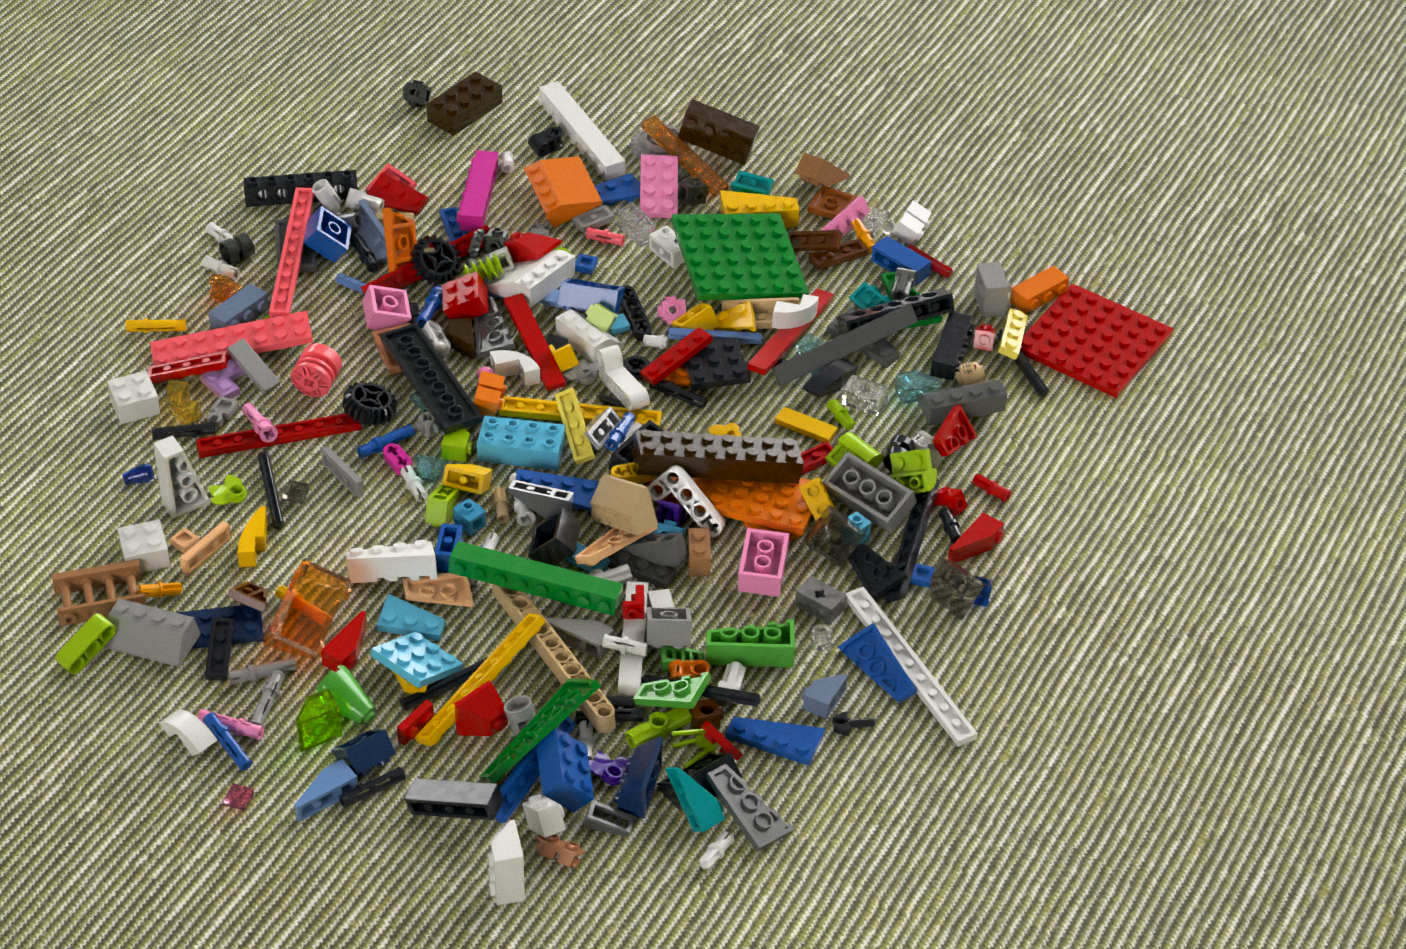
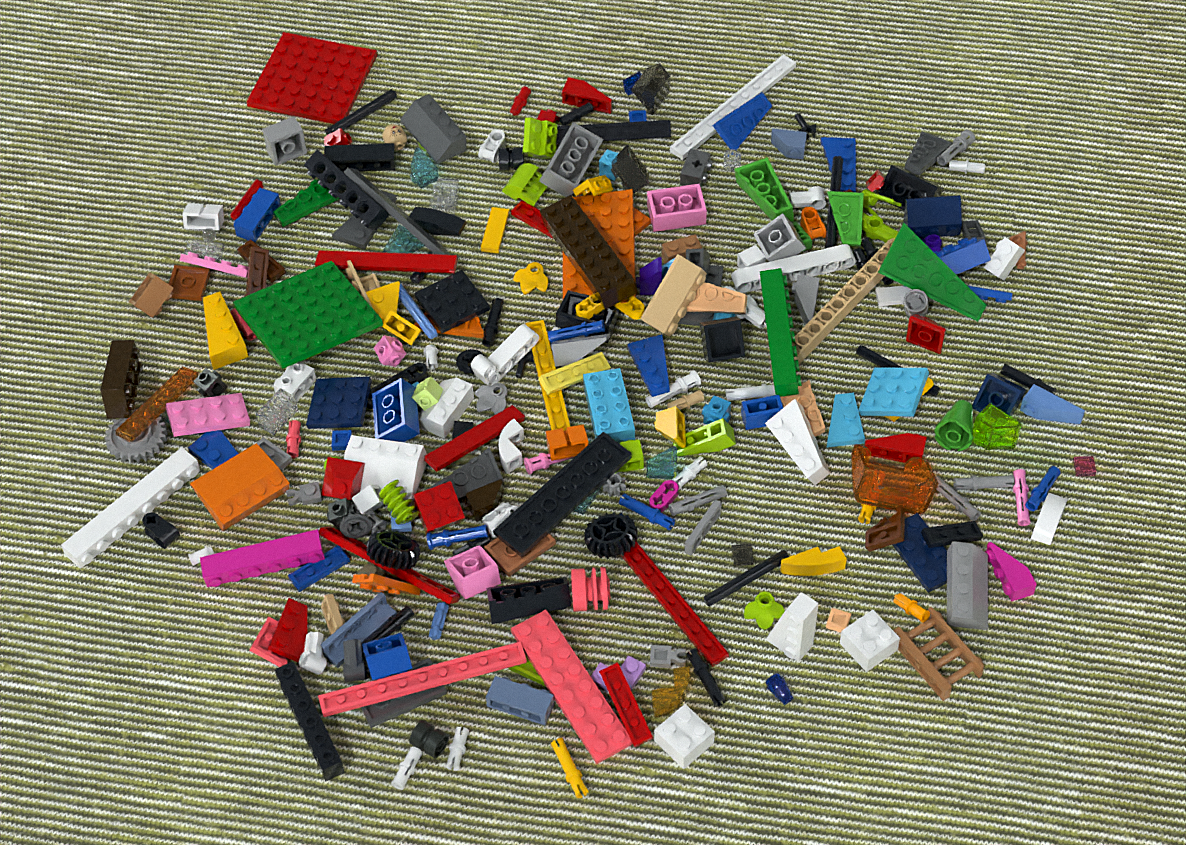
camera: 105 degrees left, 10 degrees up
lime beam [56,614,116,675] -> none
light nougat tile [180,521,231,576] -> none
clear orange piece [209,274,243,303] -> none
light grey tile [227,338,281,394] -> none
bright pink pin [242,403,278,442] -> none
white arm [312,179,341,212] -> none
red plate [397,700,434,746] -> none
pearl dark grey brick [402,80,432,107] -> none
brick [405,778,504,821] -> none
yellow plate [414,613,546,747] -> none
dark brown brick [426,71,502,136] -> none
white slope [487,819,525,905] -> none
dark grey slope [508,480,574,519] -> none
yellow panel [549,344,579,373] -> none
white pin [602,634,648,657] -> none
red bracket [622,585,645,619] -> none
red plate [640,327,713,386] -> none
white beam [648,465,725,537] -> none
teal slope [665,767,725,832] -> none
teal bracket [730,170,774,195] -> none
white brick [772,294,819,329] -> none
lime axle [827,399,856,430] -> none
black wing [845,542,908,601] -> none
teal bracket [848,281,892,310] -> none
light orange axle [851,218,875,253] -> none
dark grey piece [891,267,917,301] -> none
red wing [932,404,978,457] -> none
light yellow plate [998,308,1028,360] -> none
orange brick [1010,265,1069,314] -> none
none -> dark blue plate [306,376,372,429]
none -> black wedge [486,577,571,625]
none -> light grey pin [668,485,727,516]
none -> light grey pin [937,130,975,166]
none -> dark pink slope [985,542,1037,602]

